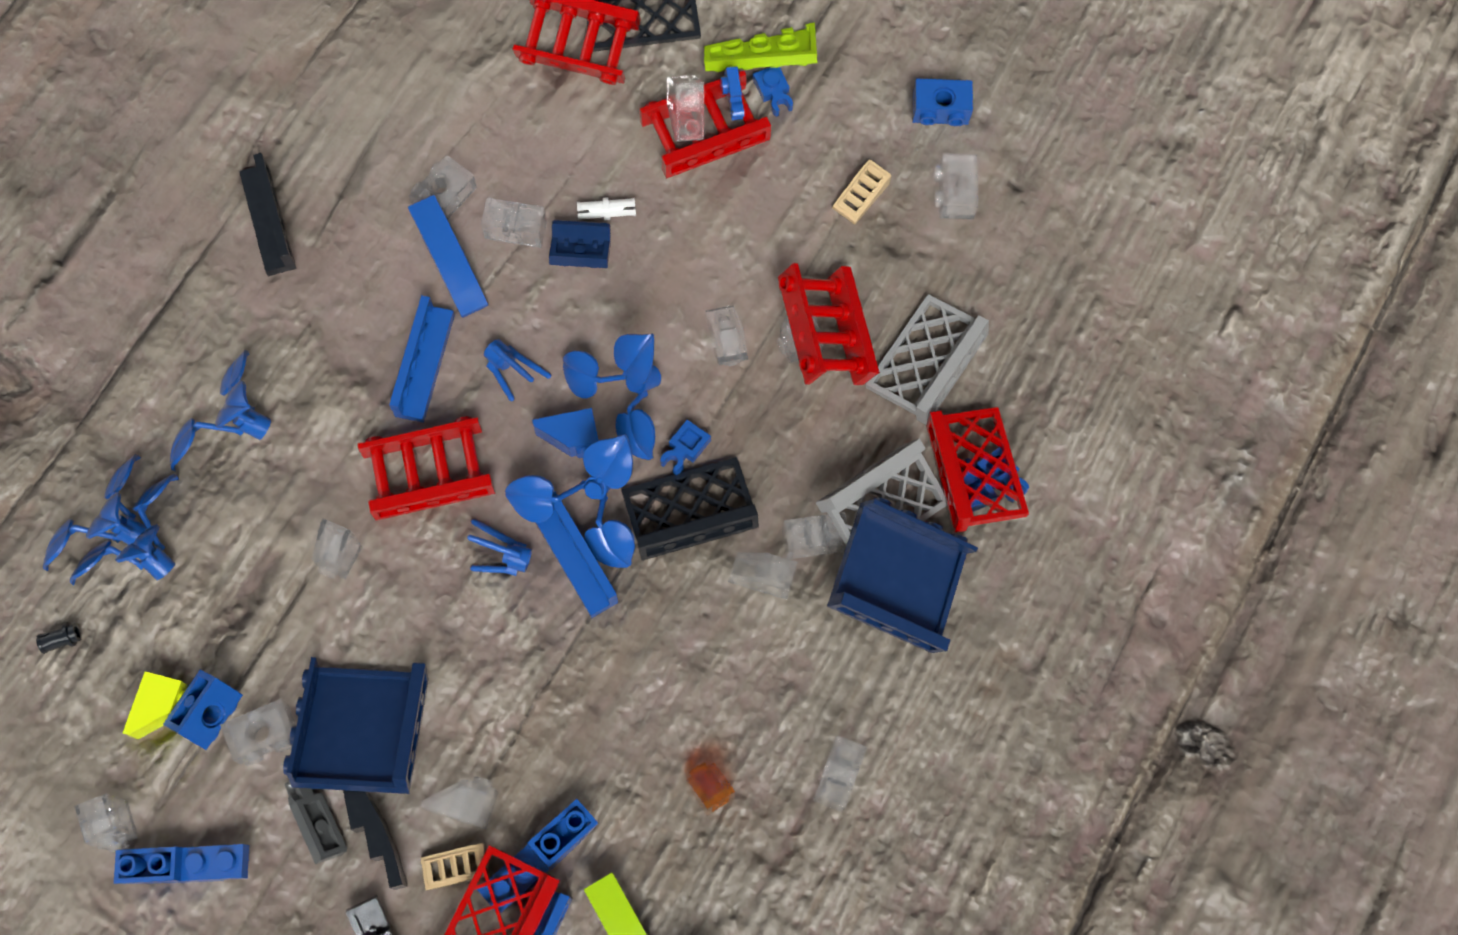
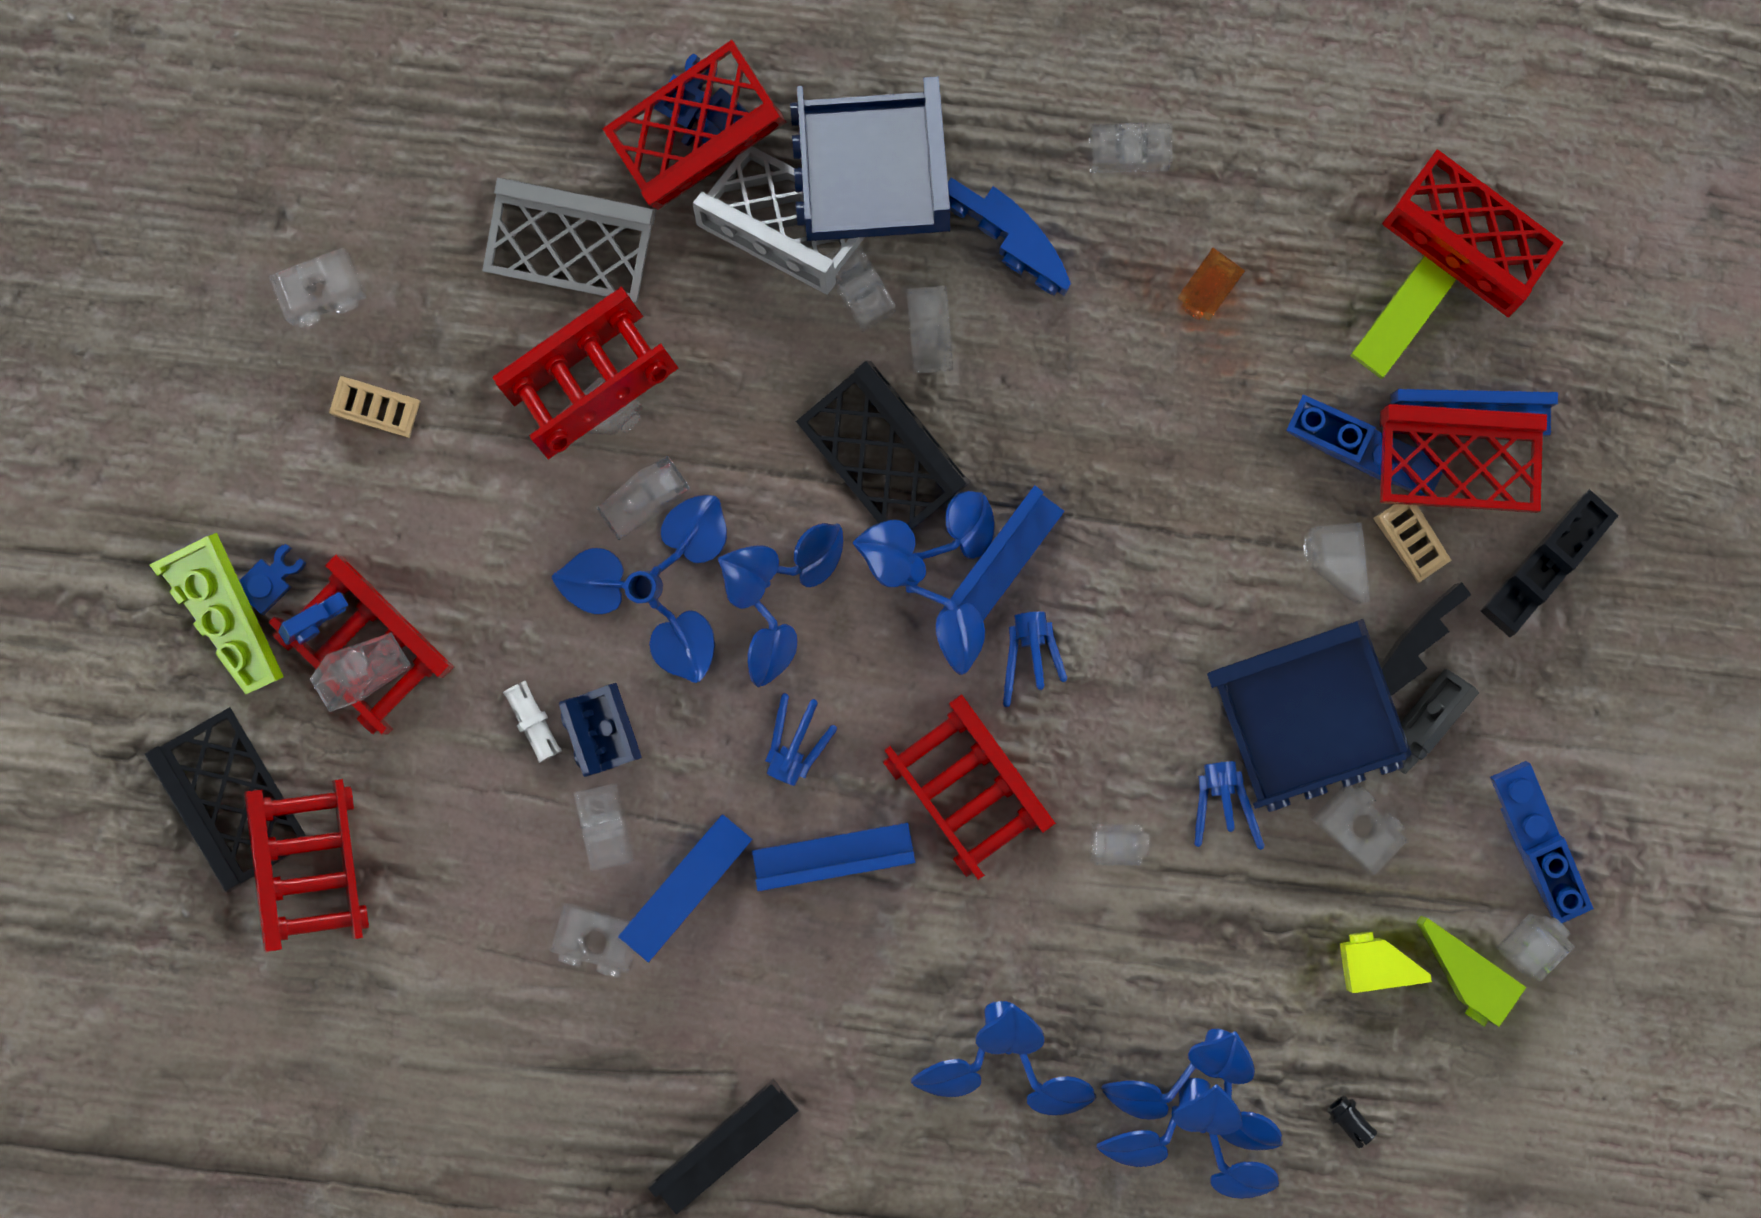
camera: 105 degrees left, 15 degrees up
blue brick [163,670,243,750] -> none
blue slope [532,408,598,458] -> none
blue plate [660,420,711,475] -> none
blue brick [913,78,973,126] -> none
none -> blue plant [552,495,727,683]
none -> blue slope [948,177,1071,296]
none -> blue plant [1194,761,1264,850]
none -> lime slope [1416,916,1527,1027]

